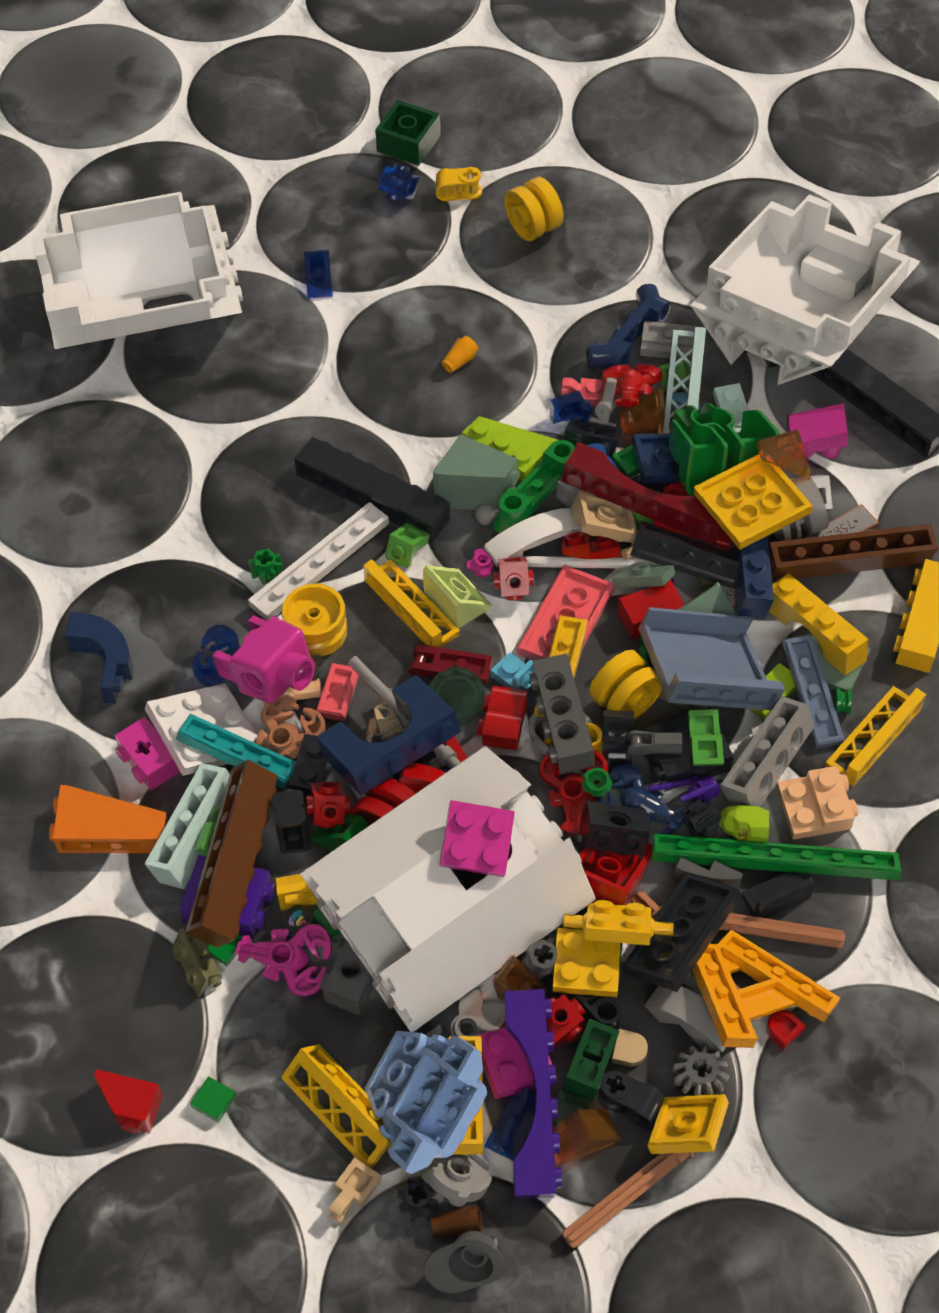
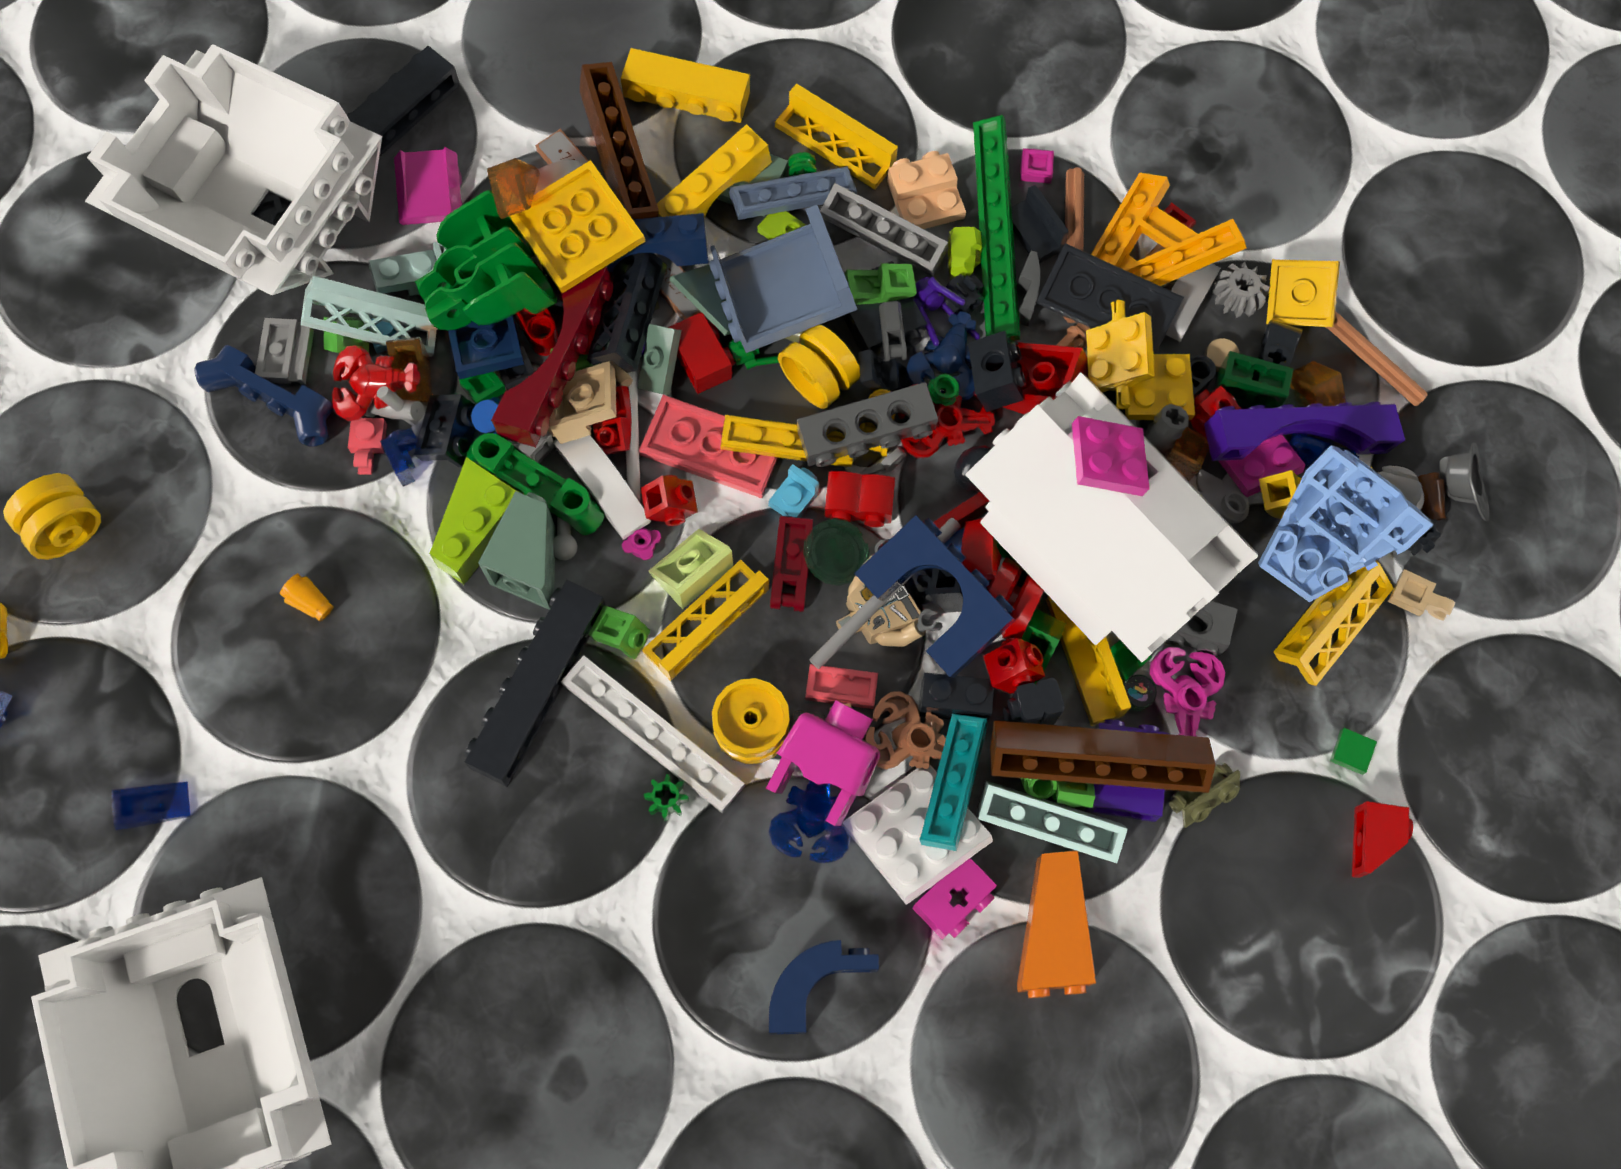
camera: 100 degrees left, 15 degrees up
none -> dark pink tile [1020,148,1054,184]

